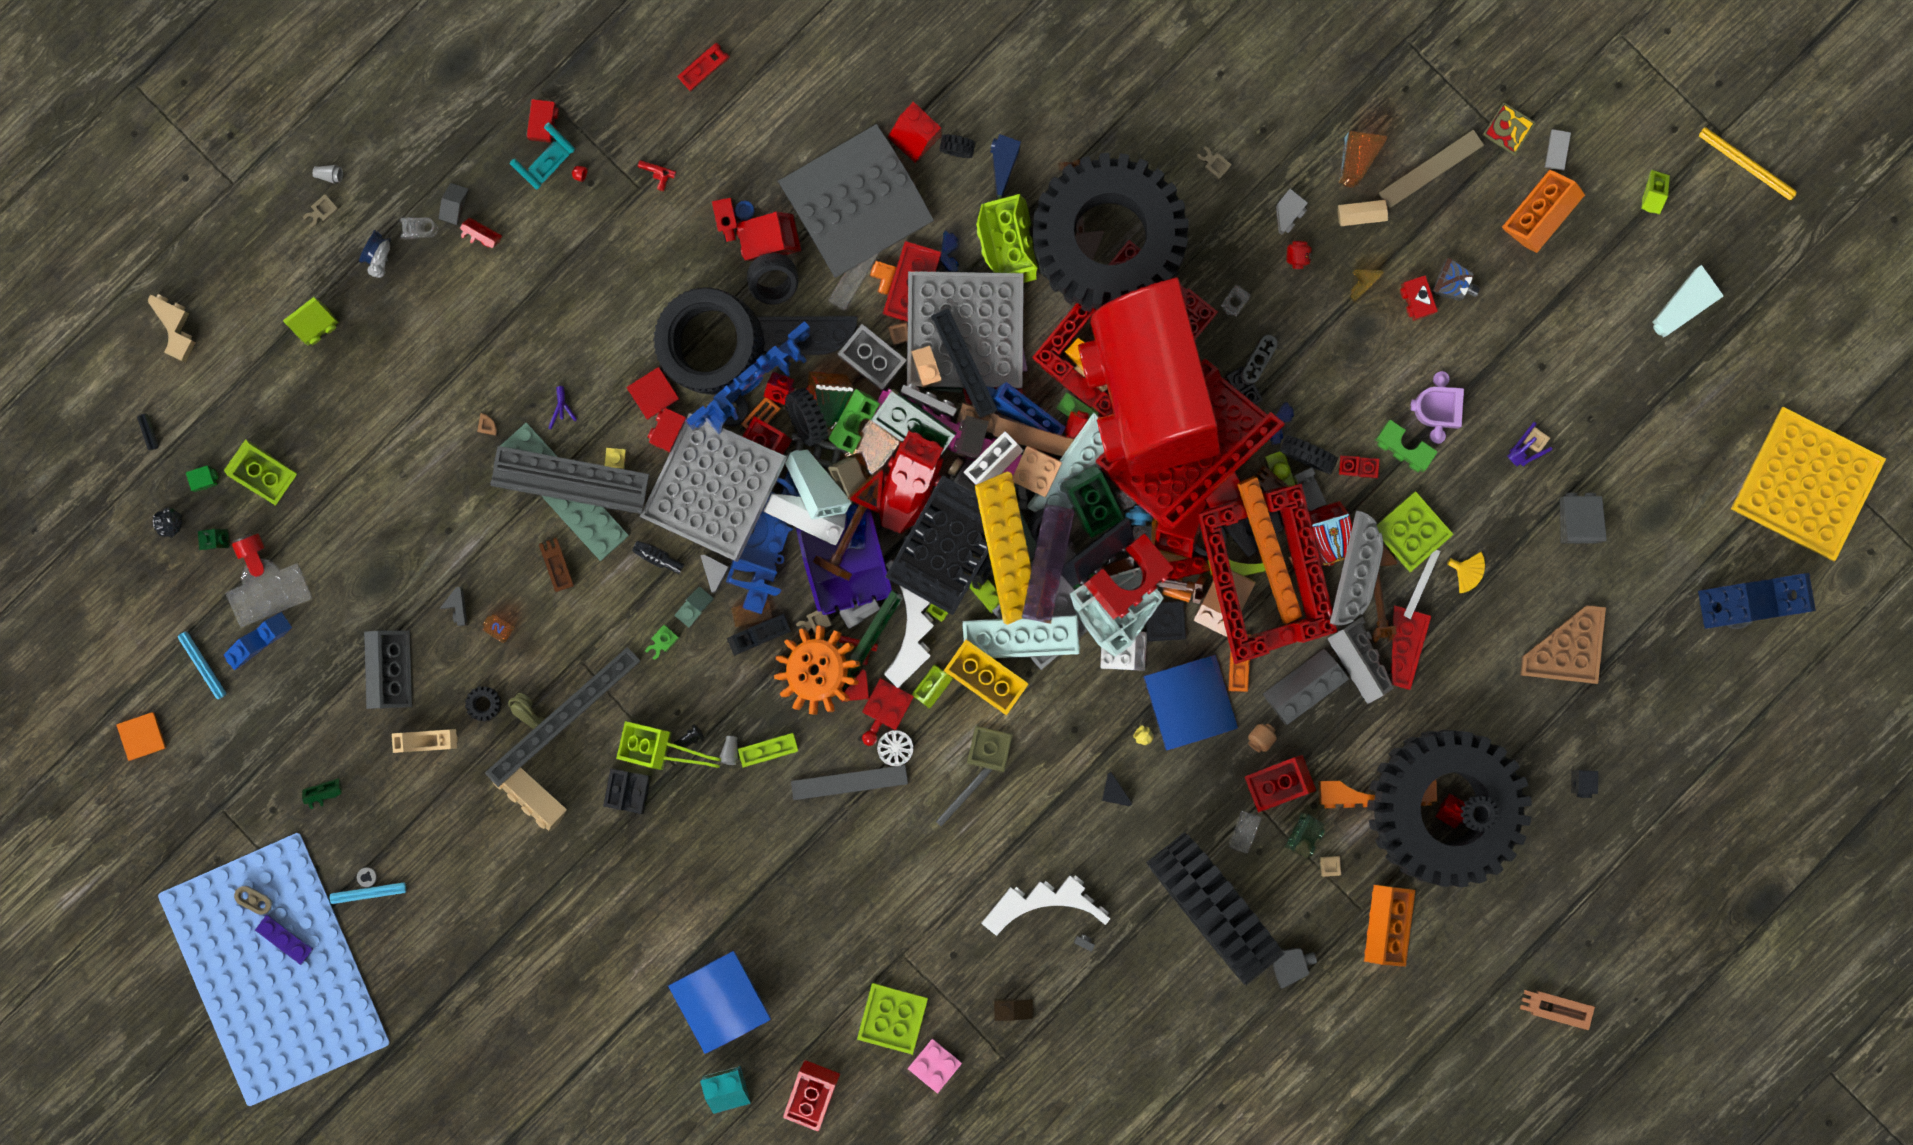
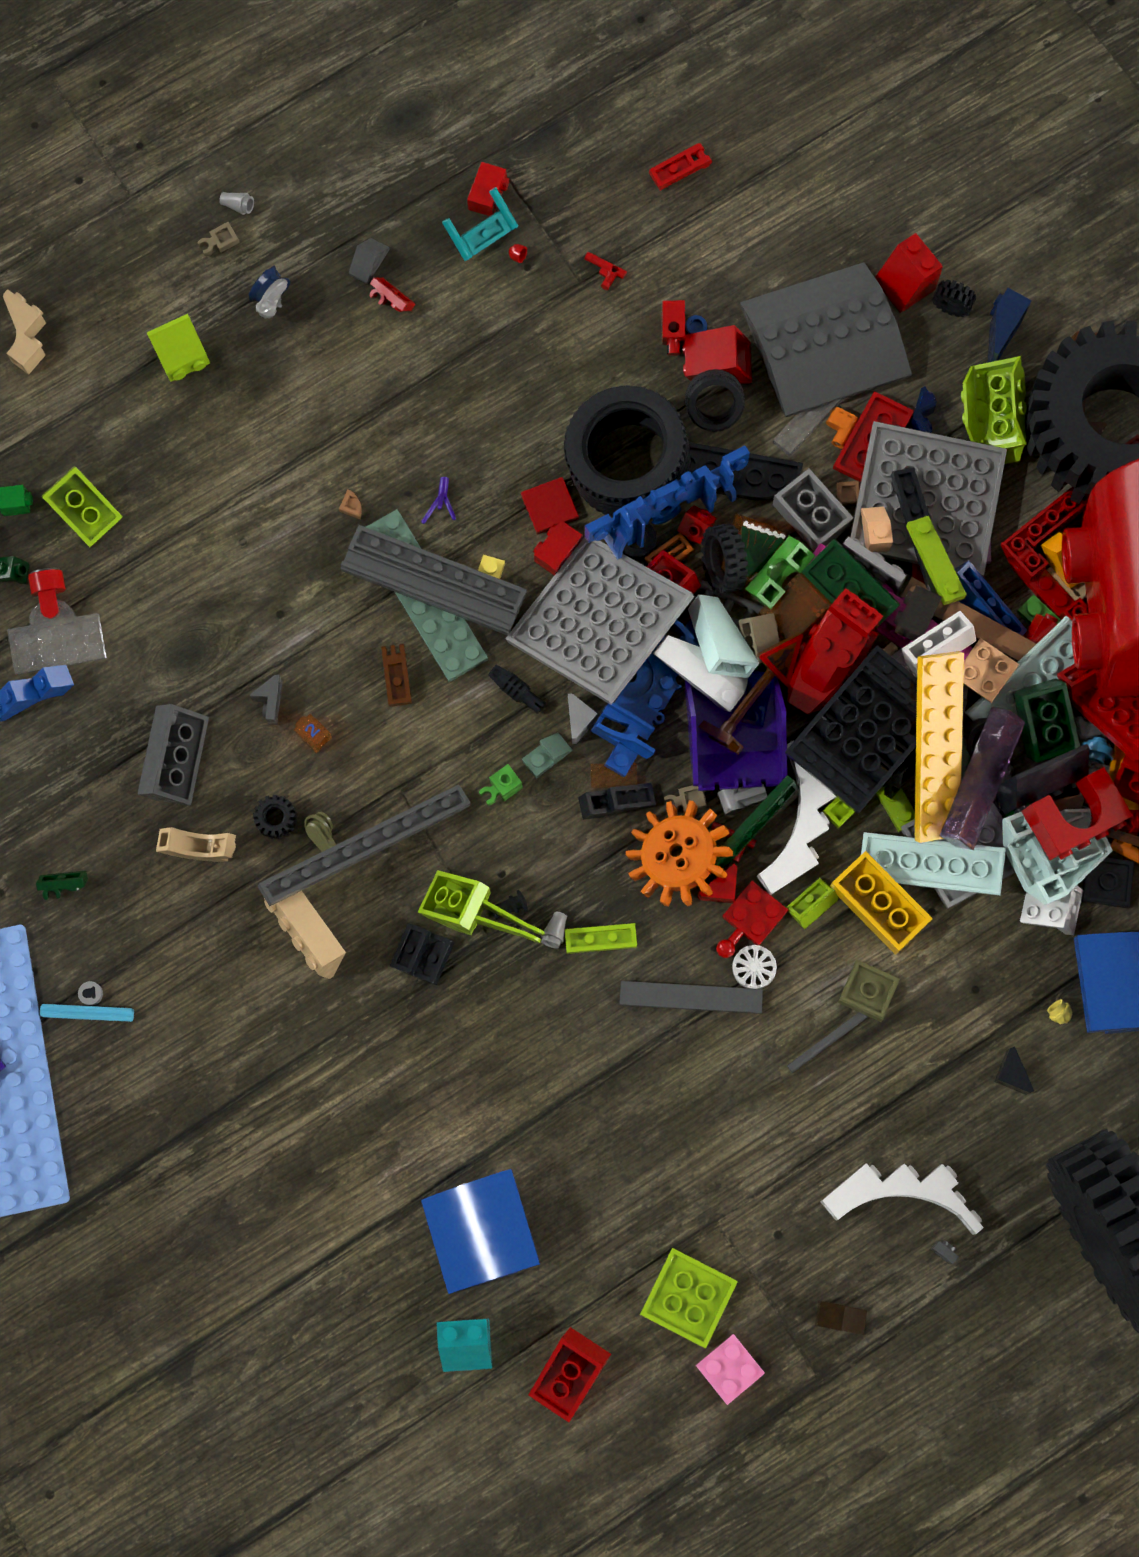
camera: 20 degrees right, 10 degrees down
clear piece [400,217,438,239] -> none
none -> lime plate [906,516,967,606]

